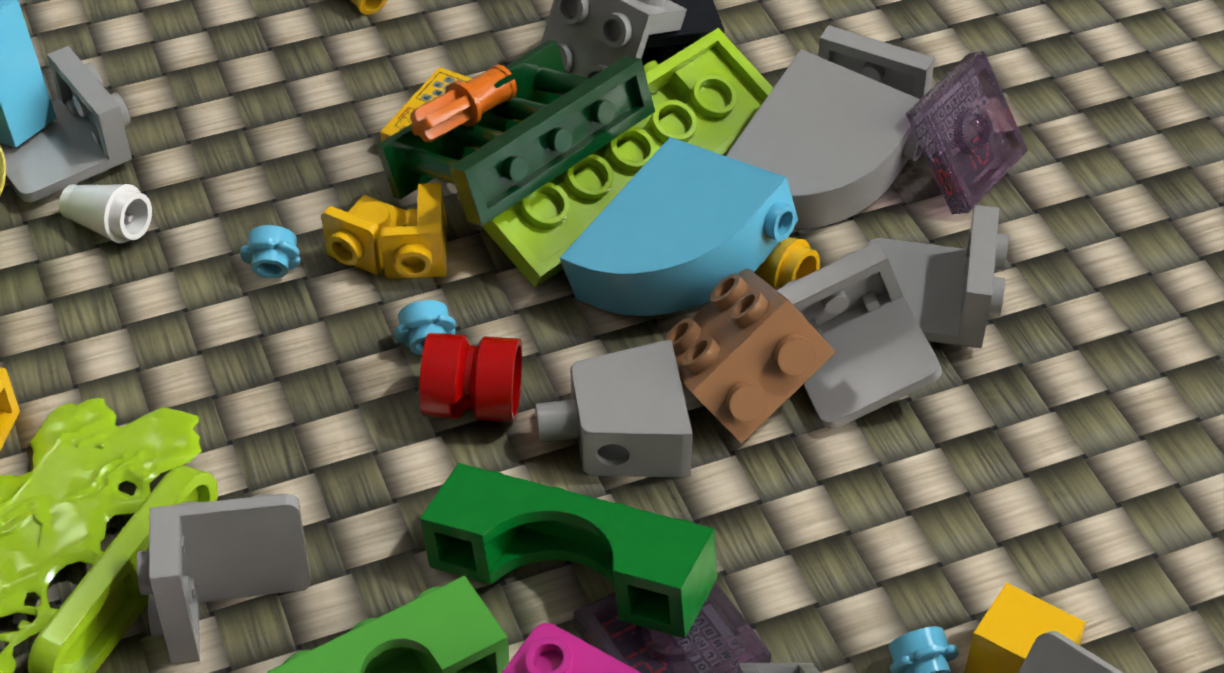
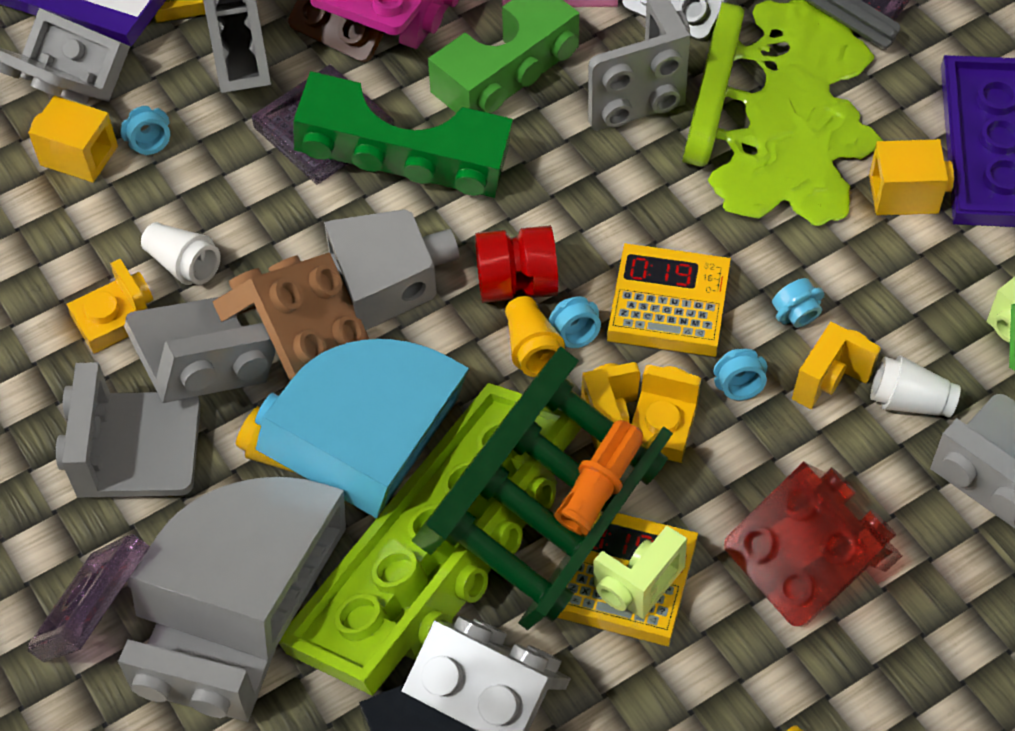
camera: 170 degrees right, 10 degrees up
none -> yellow bracket [66,259,153,354]
none -> white cone [141,222,221,285]
none -> yellow cone [505,296,565,377]
none -> yellowish green bracket [593,526,687,619]
none -> yellow tile [607,243,731,357]
none -> clear red bracket [724,461,903,627]
none -> medium azure plate [772,278,825,328]
none -> yellow bracket [792,321,881,410]

